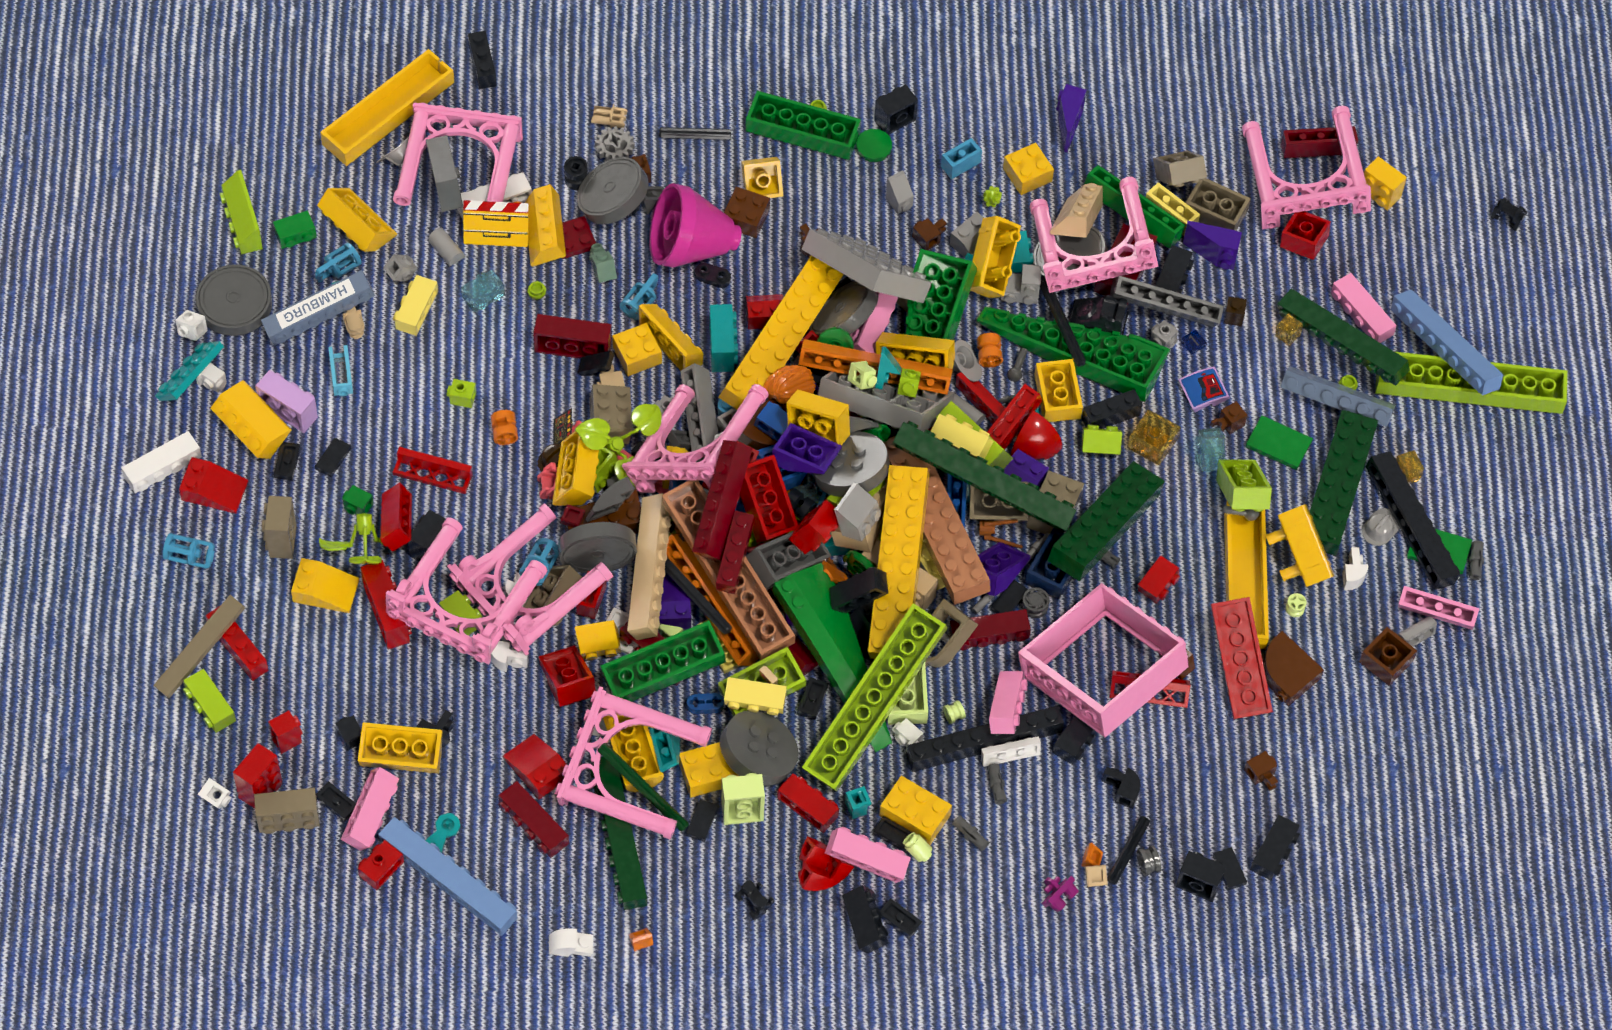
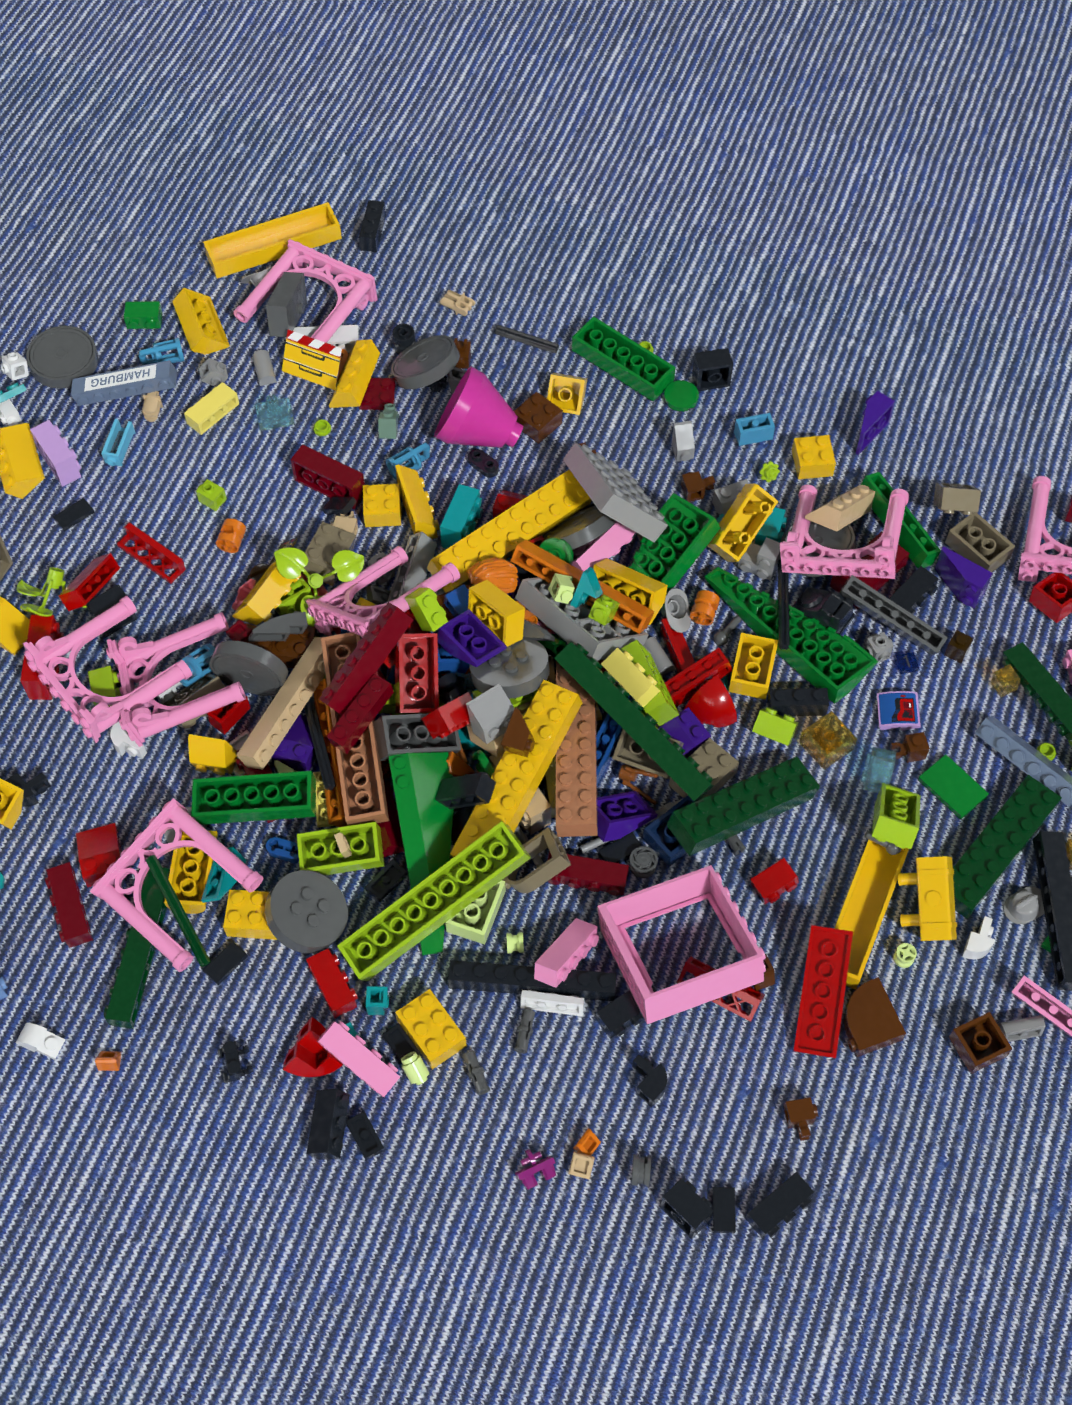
camera: 25 degrees right, 0 degrees up
lime slope [219,170,263,255] -> none
black plate [273,442,301,481] -> none
green brick [342,485,374,515] -> none
red slope [538,645,596,707] -> none
light grey gear [595,126,635,161] -> none
yellowish green brick [721,773,765,825] -> none
light yellow brick [724,677,787,715] -> none
white brick [892,718,923,752] -> none
black axle [1107,816,1150,885] -> none
light yellow brick [1146,182,1200,236] -> none
none -> lime brick [405,587,448,632]
none -> reddish brown slope [501,708,535,757]

